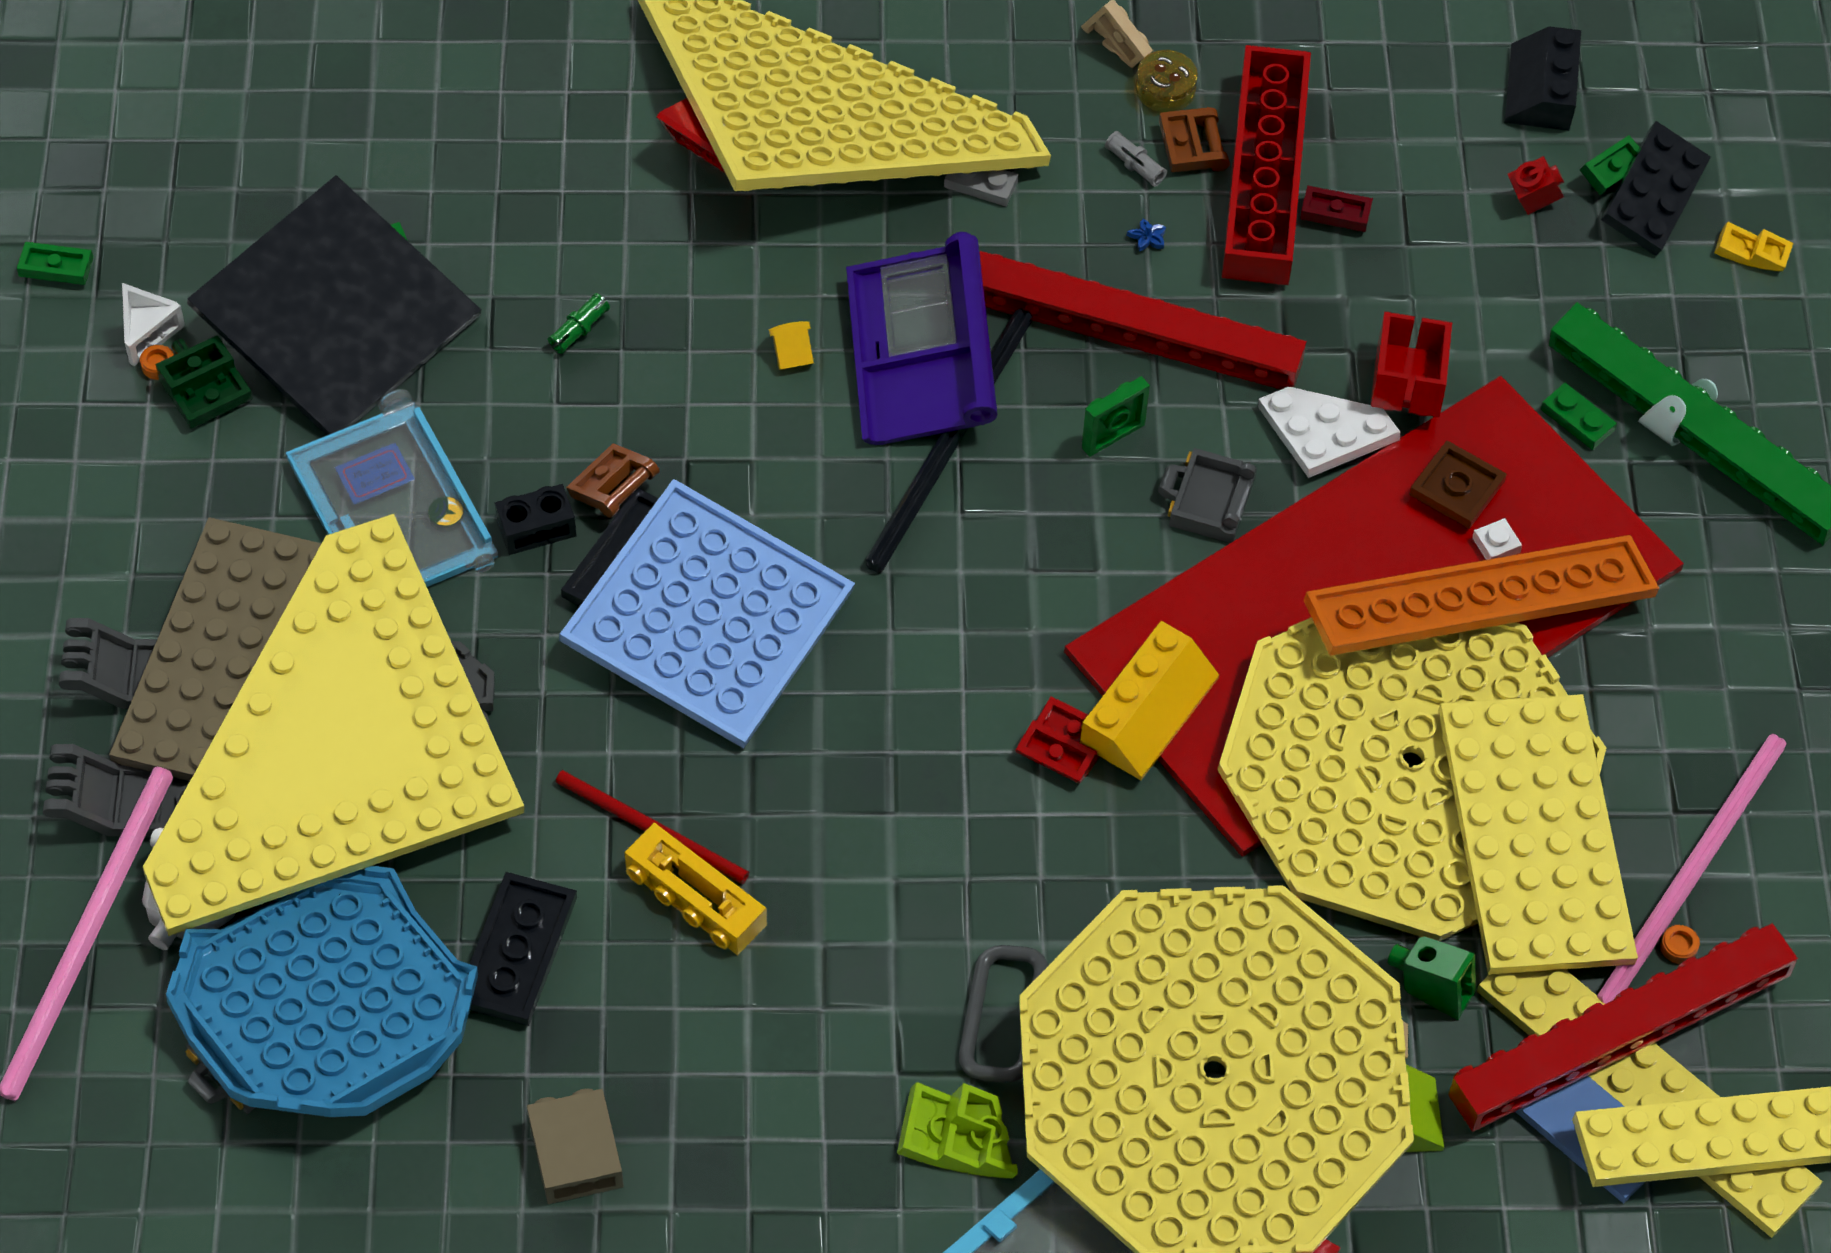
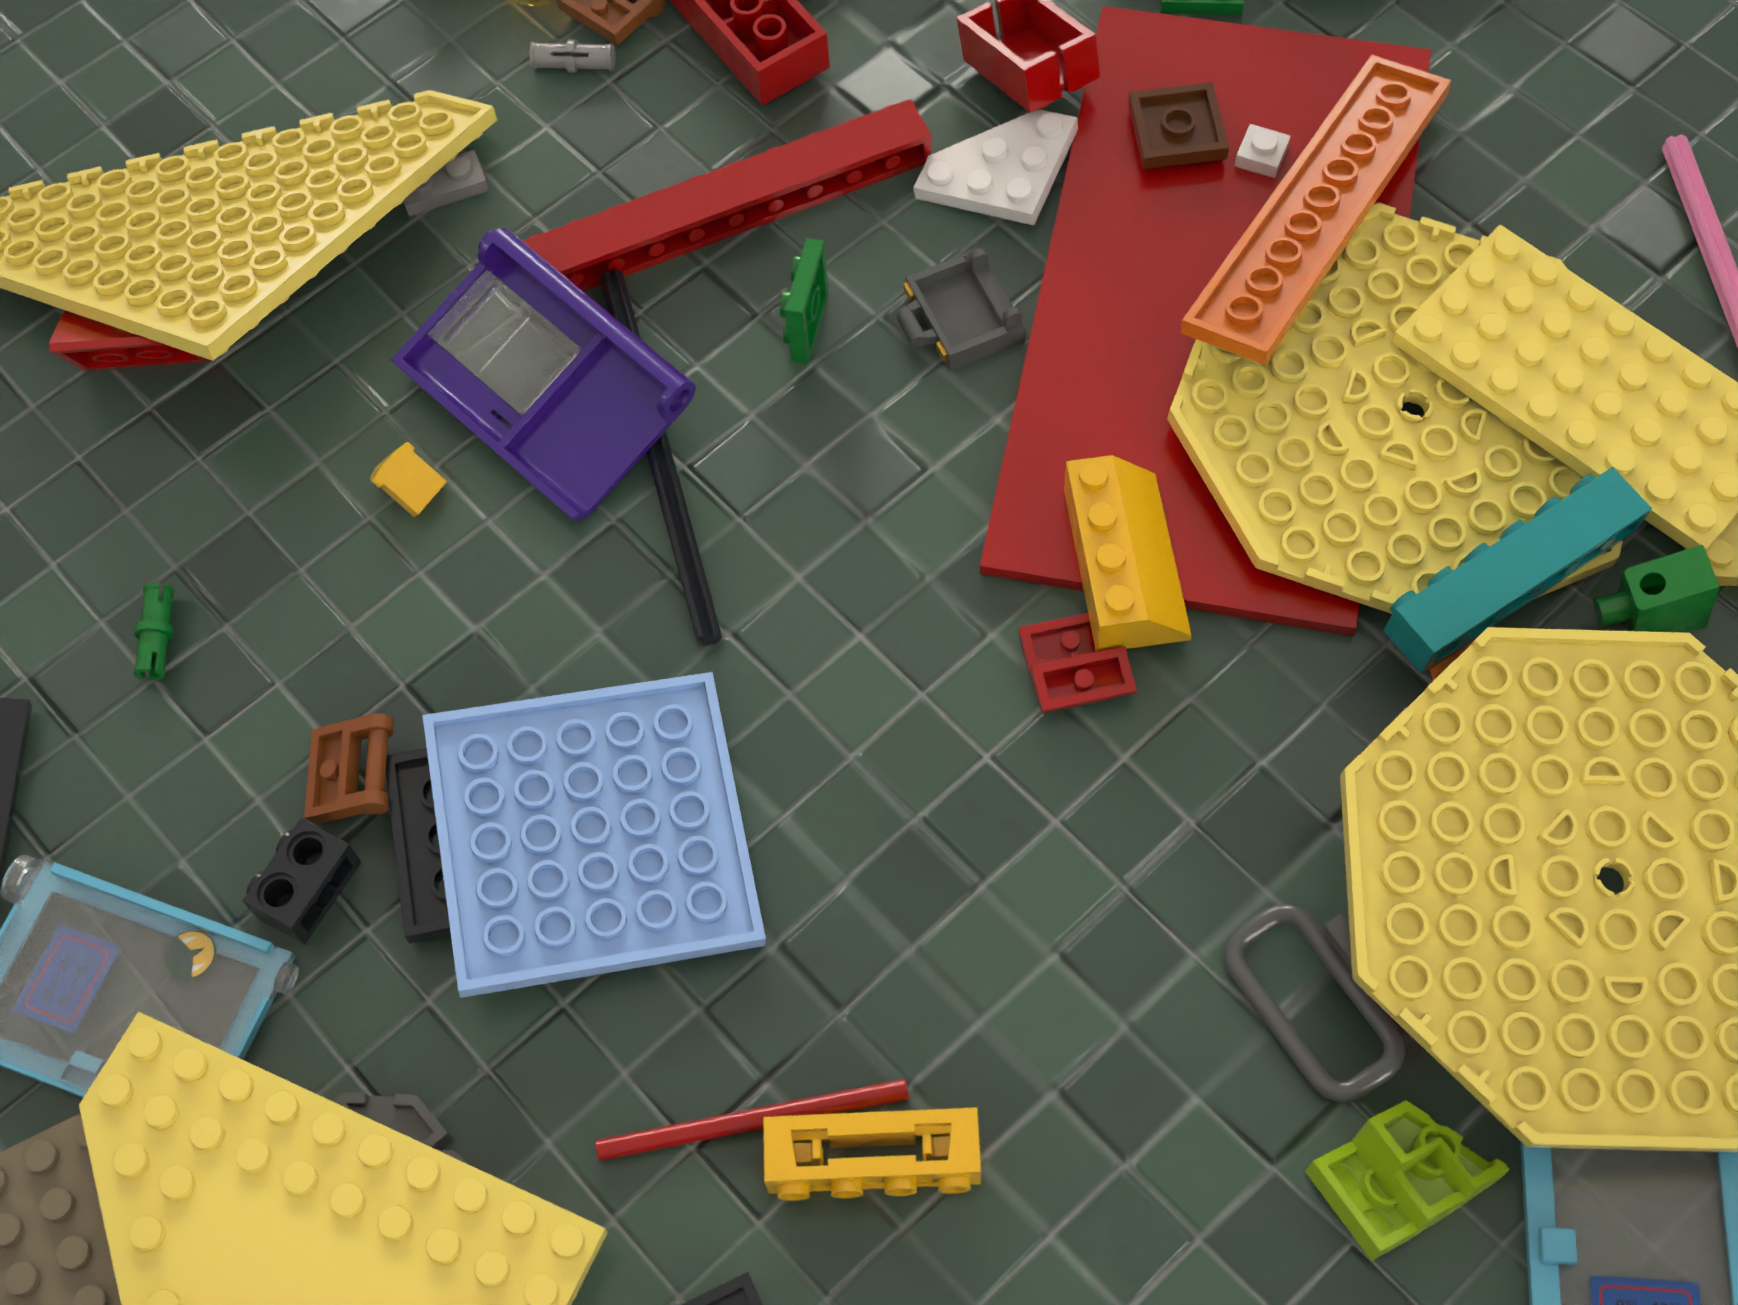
camera: 35 degrees left, 5 degrees up
blue plant [1127,219,1166,252] -> none
none -> teal brick [1383,467,1652,674]

